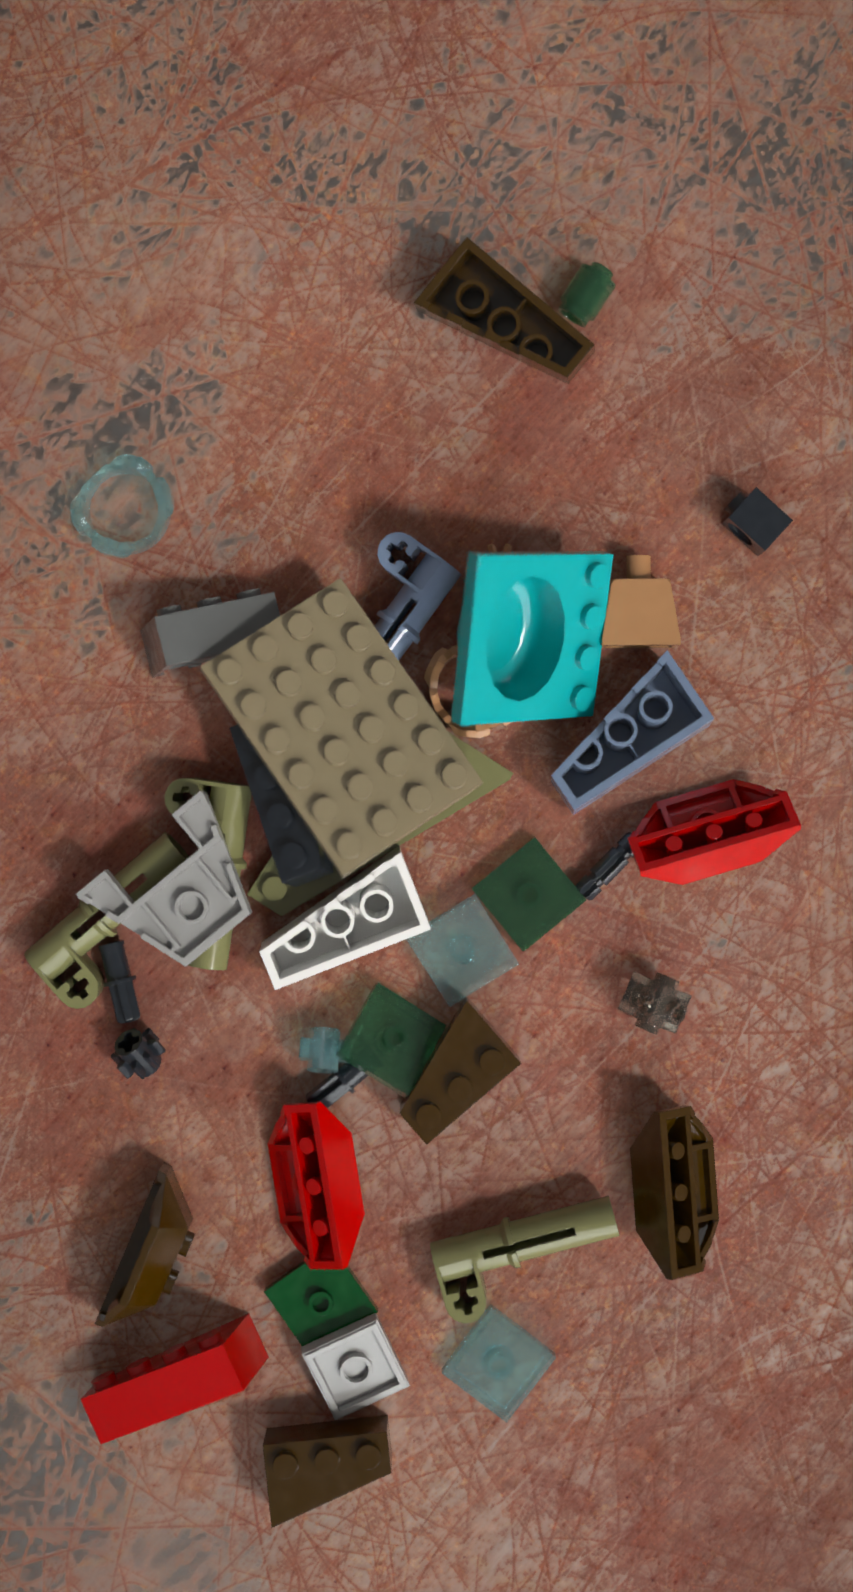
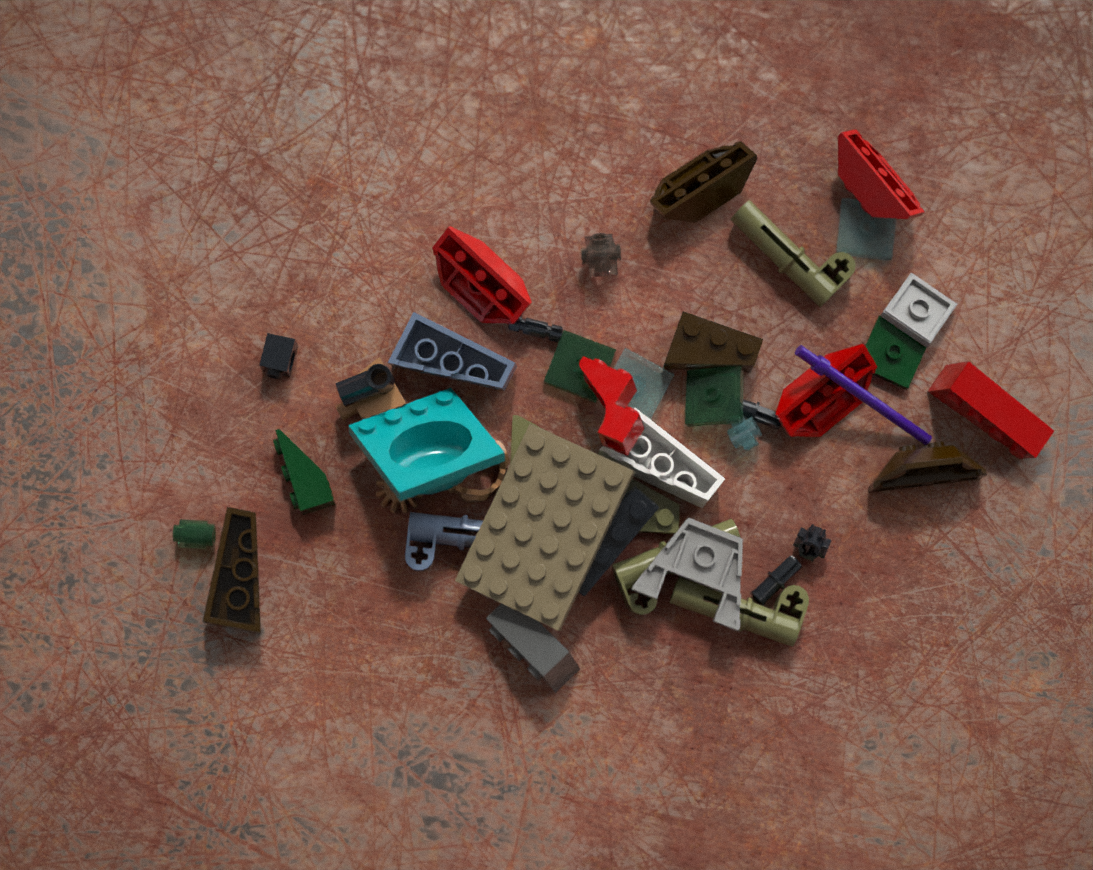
camera: 125 degrees left, 10 degrees down
clear light blue piece [70,454,175,559] -> none
dark brown wedge [263,1415,392,1528] -> none
none -> dark green slope [273,429,336,515]
none -> black piece [335,364,395,407]
none -> red arch [579,356,645,456]
none -> dark purple bar [795,345,932,445]
none -> red wedge [838,129,925,219]

